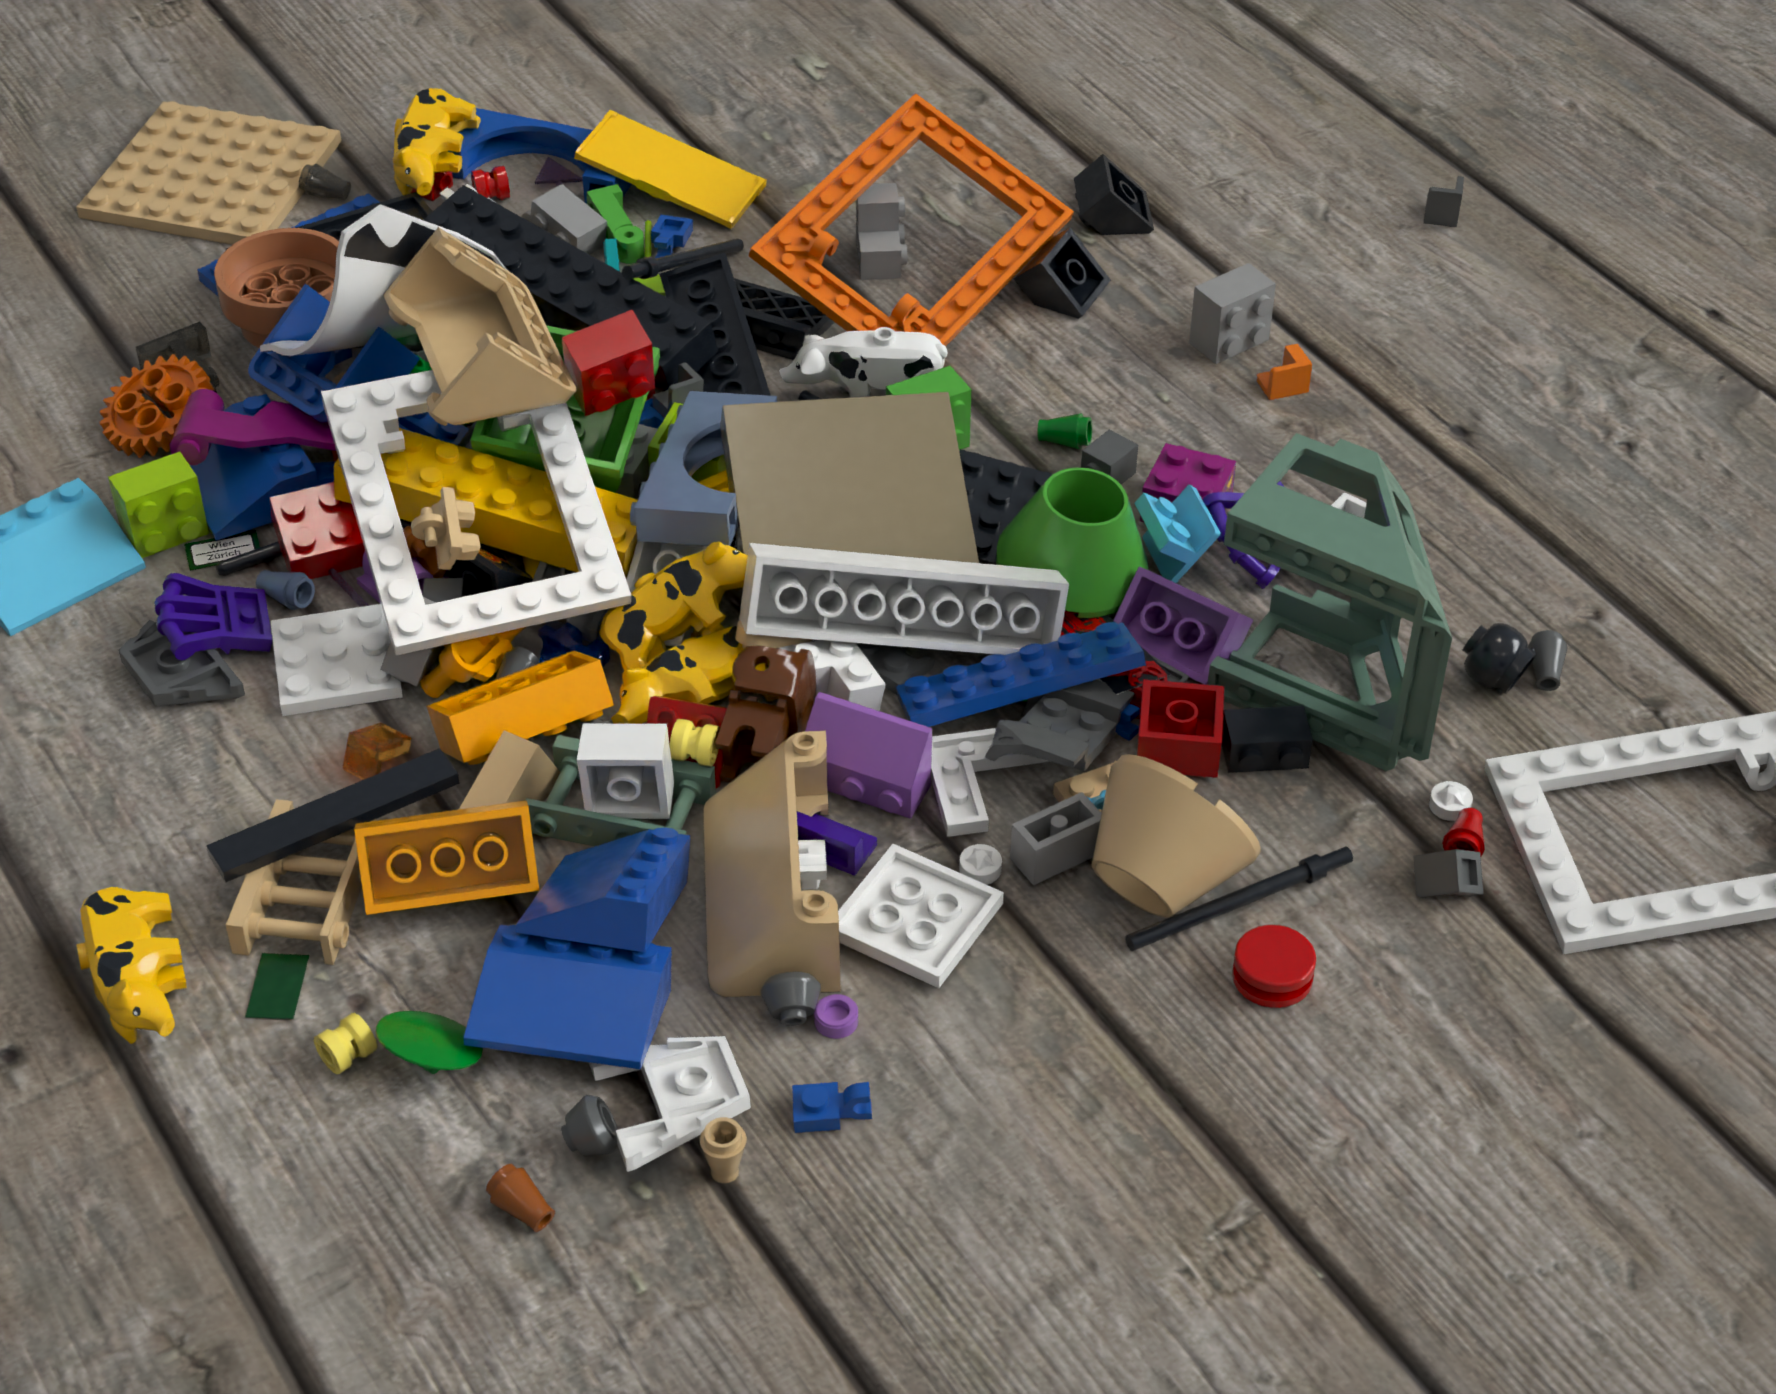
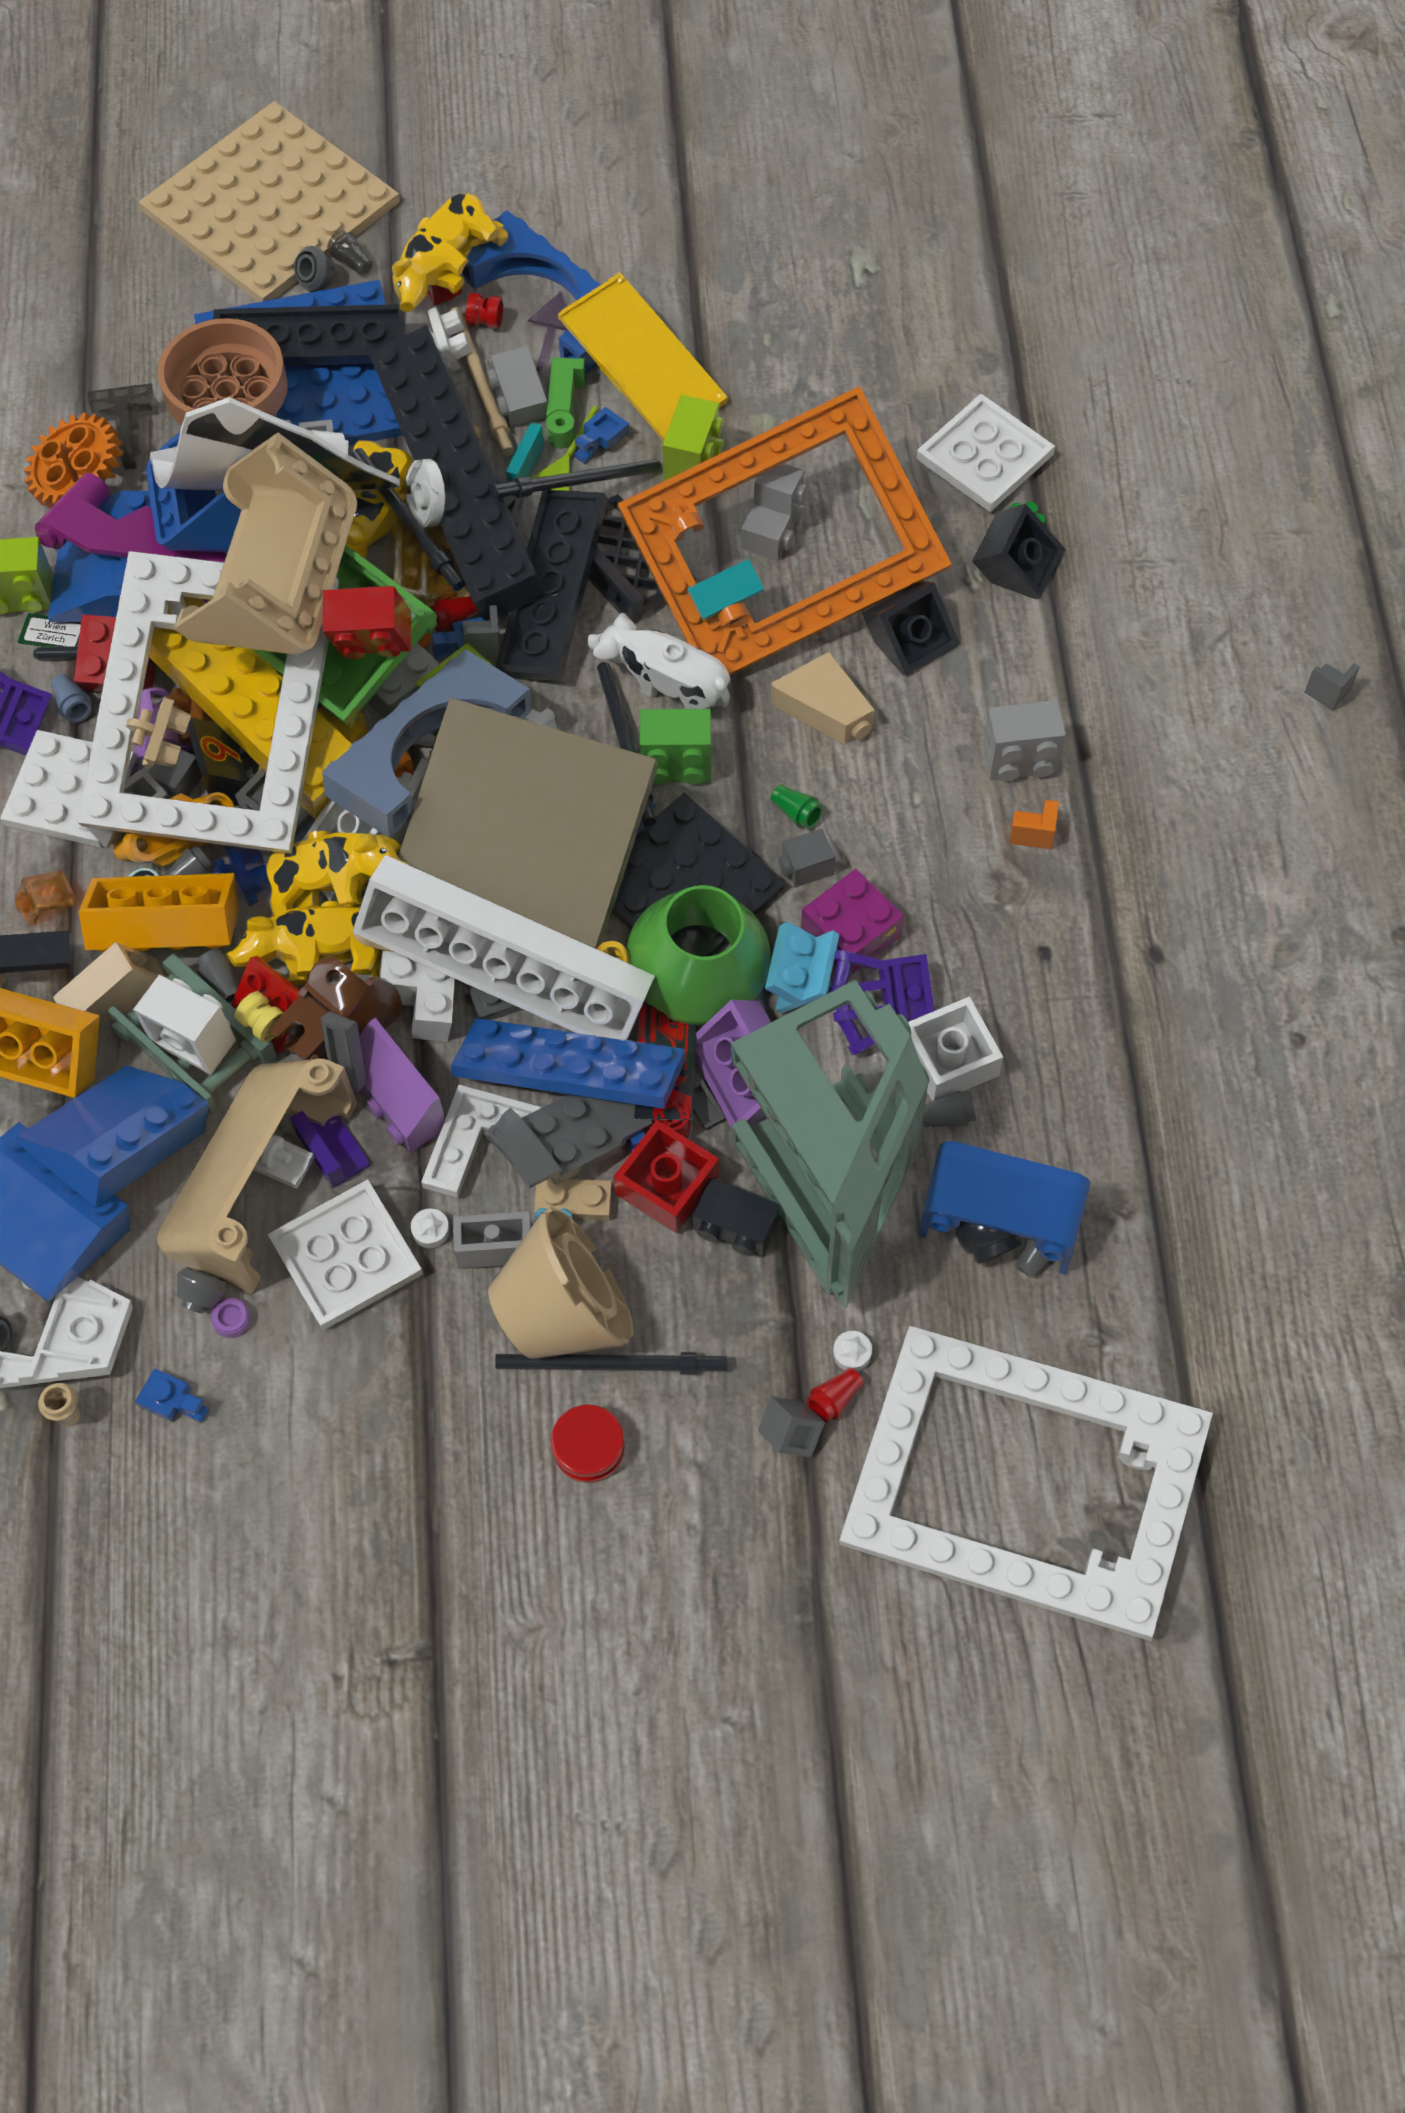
camera: 30 degrees right, 20 degrees up
none -> dark grey cone [294,246,335,290]
none -> dark grey tile [321,1011,367,1090]
none -> white tile [406,459,445,528]
none -> lime brick [662,395,724,481]
none -> teal tile [688,559,764,621]
none -> tan slope [771,652,875,745]
none -> white plate [916,394,1055,512]
none -> blue windscreen [919,1141,1091,1275]

